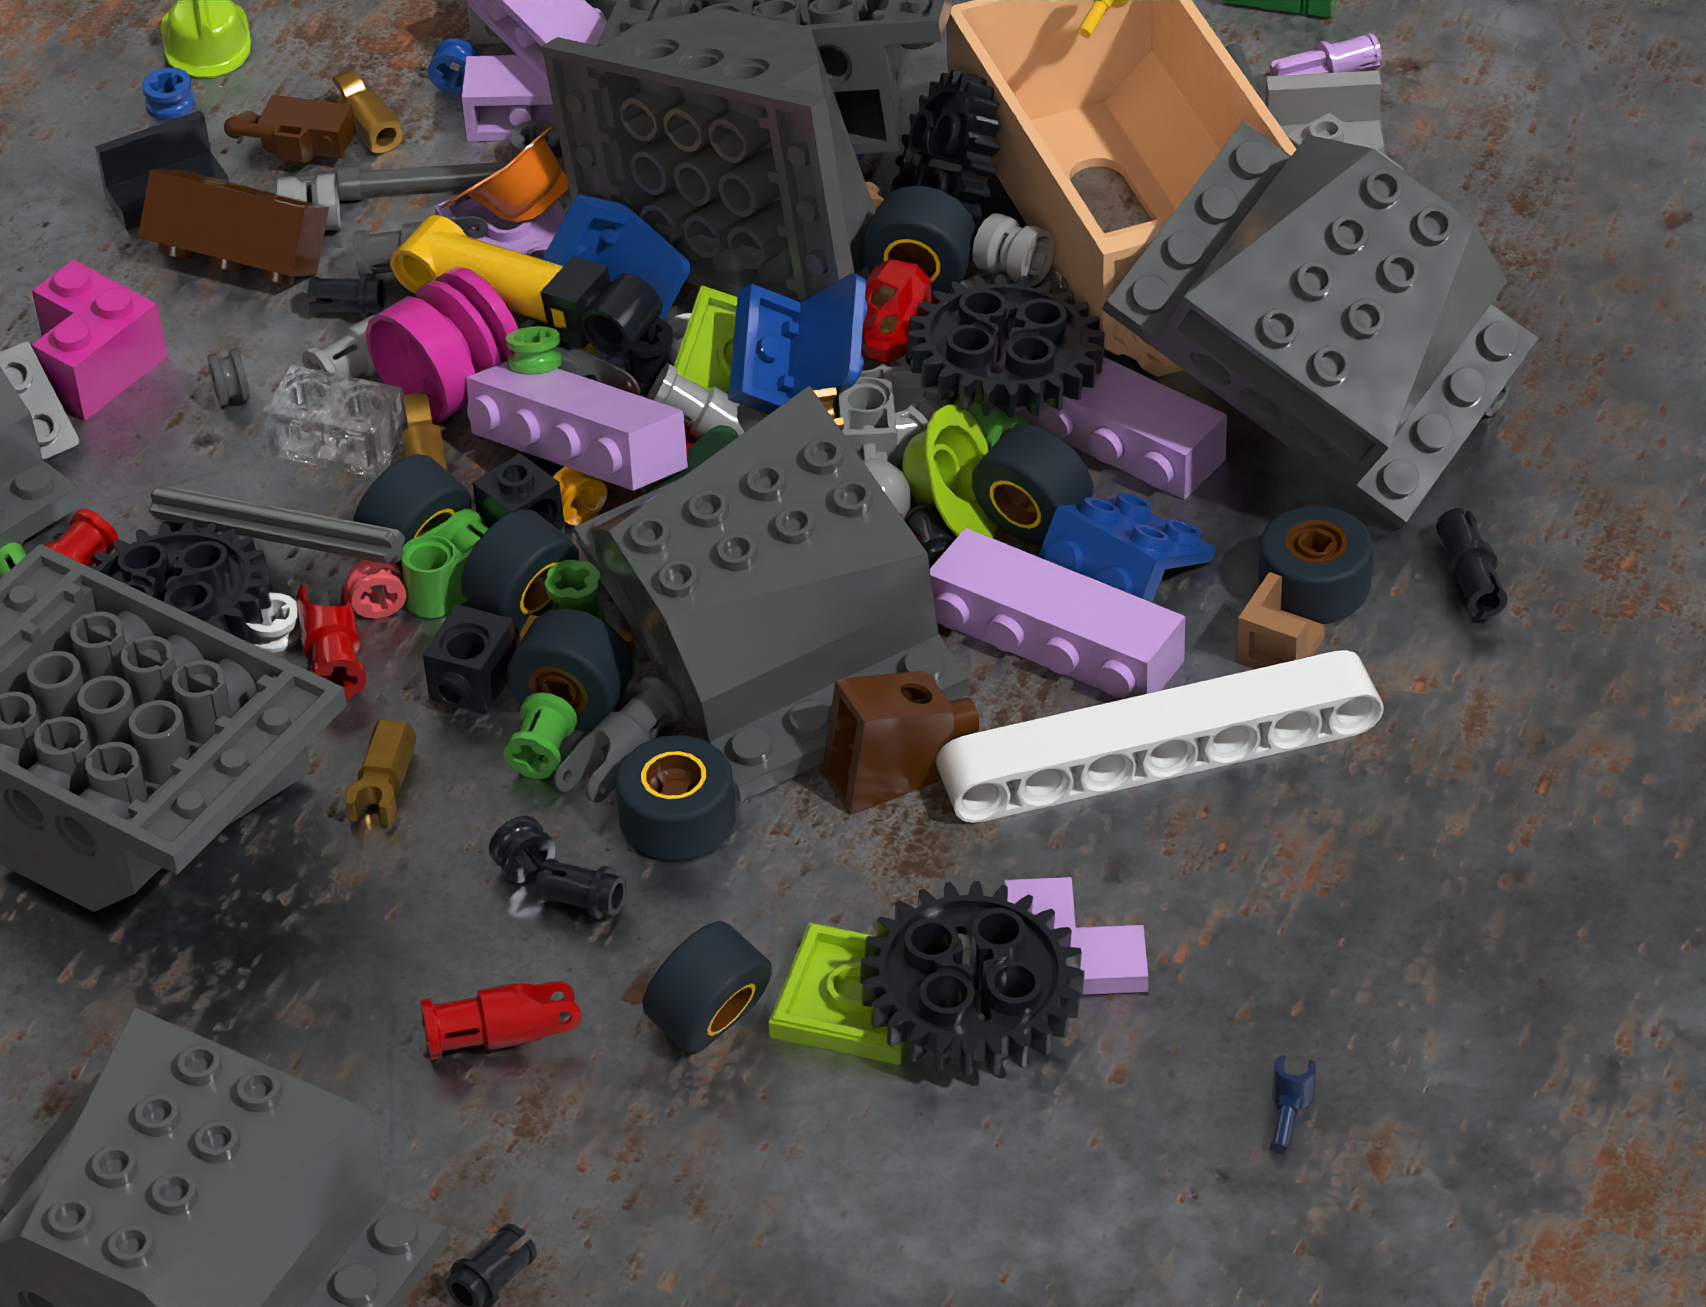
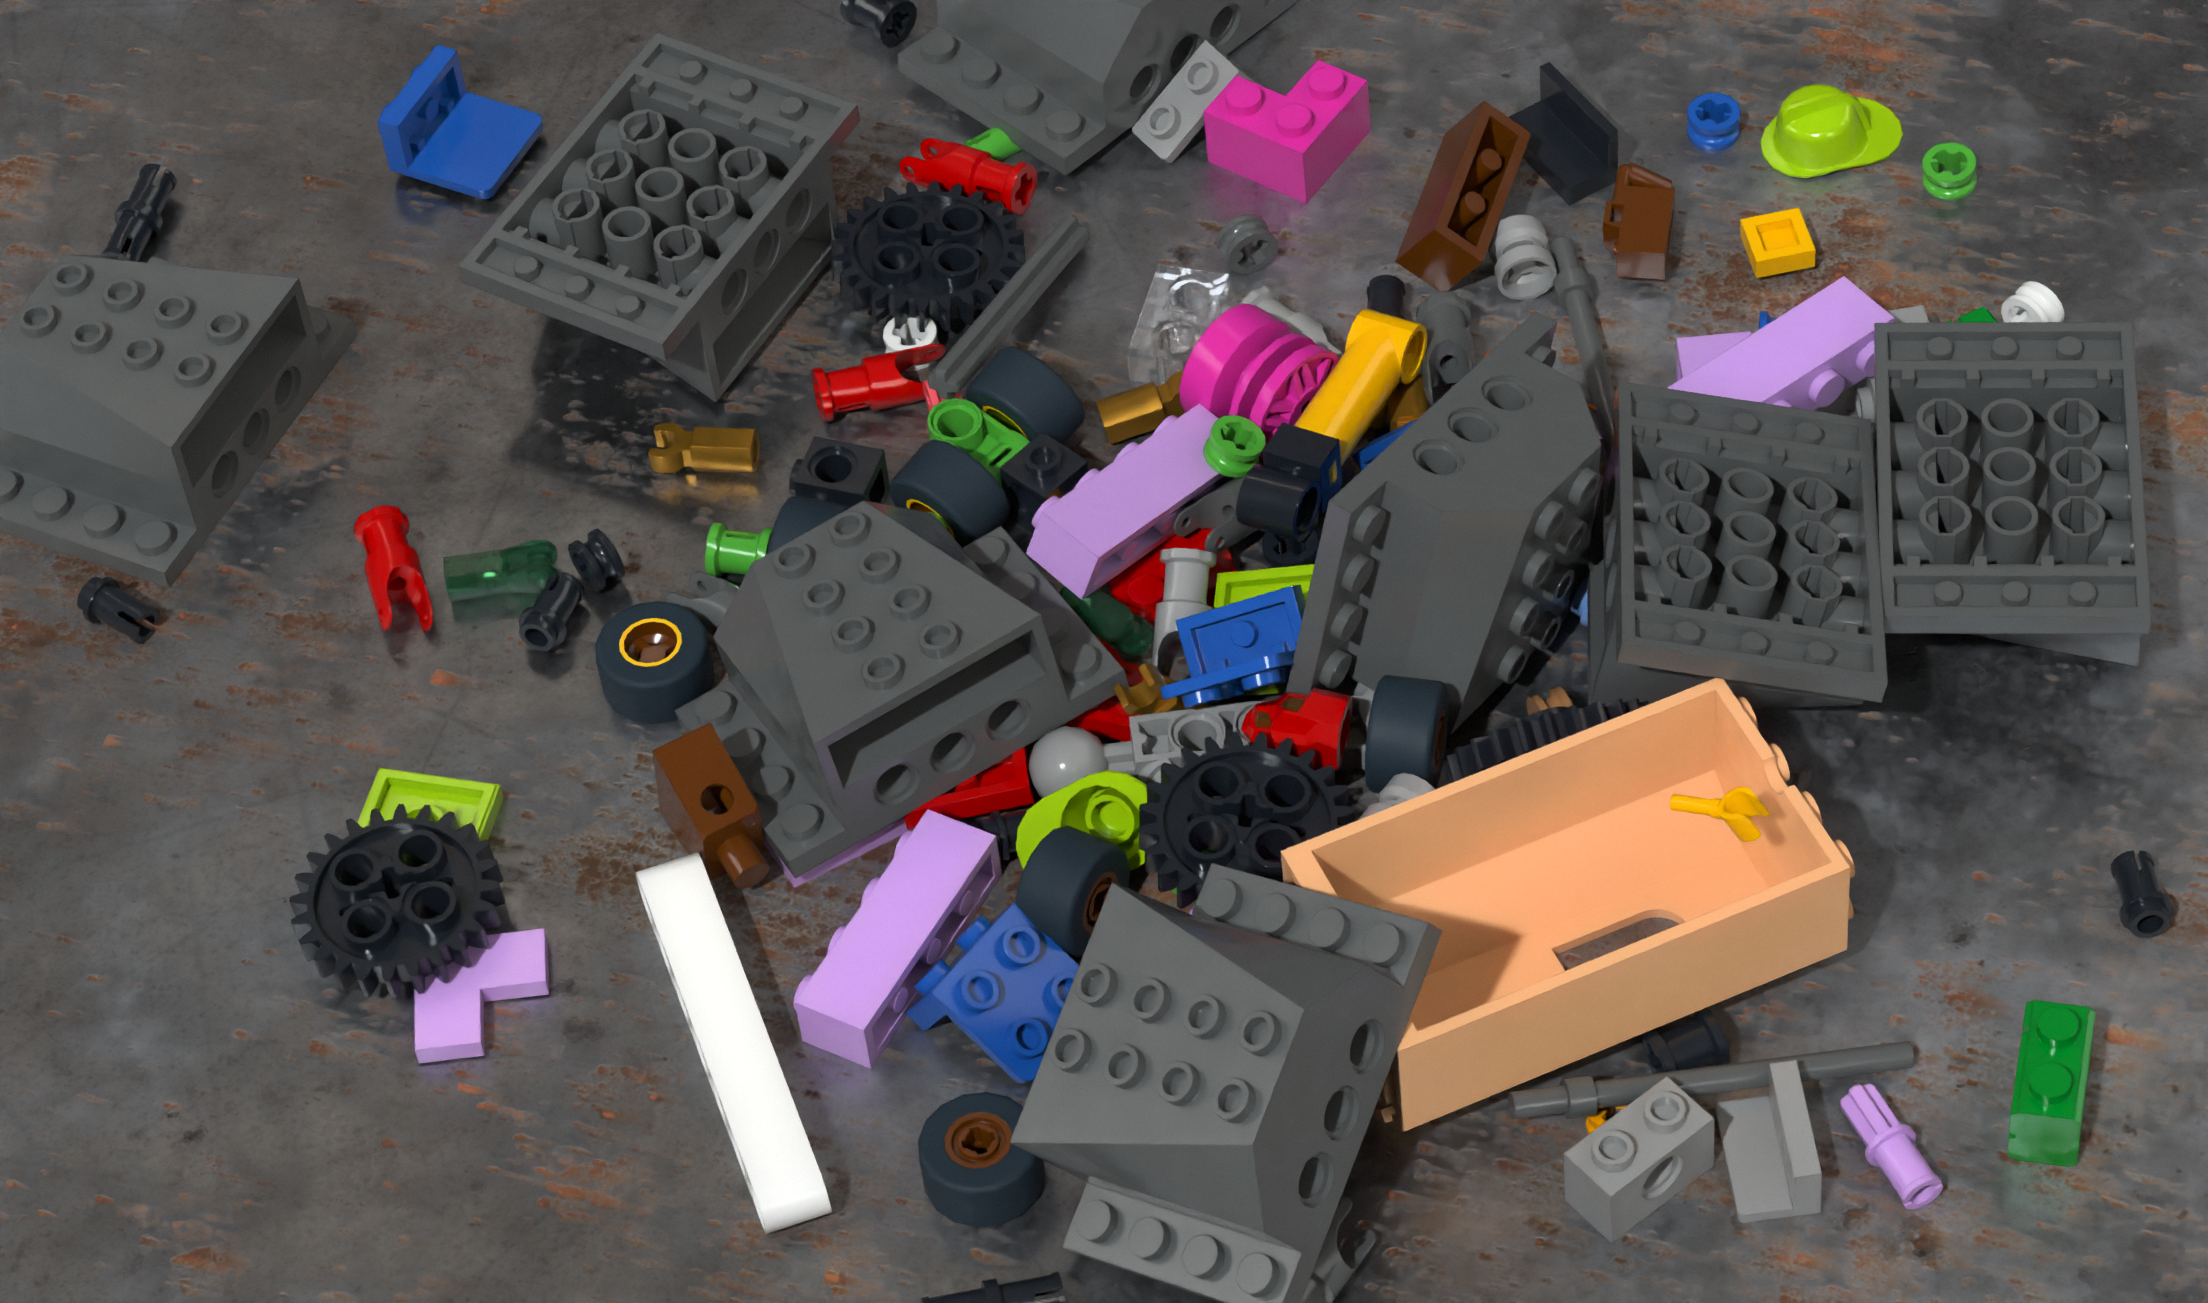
camera: 90 degrees right, 5 degrees up
pearl gold bar [332,69,403,154] -> none
black wheel [642,921,772,1054] -> none
medium nougat panel [1236,572,1325,669] -> none
dark blue hand [1270,1055,1316,1153] -> none
none -> clear green bar [443,540,559,602]
none -> yellow plate [1740,208,1816,278]

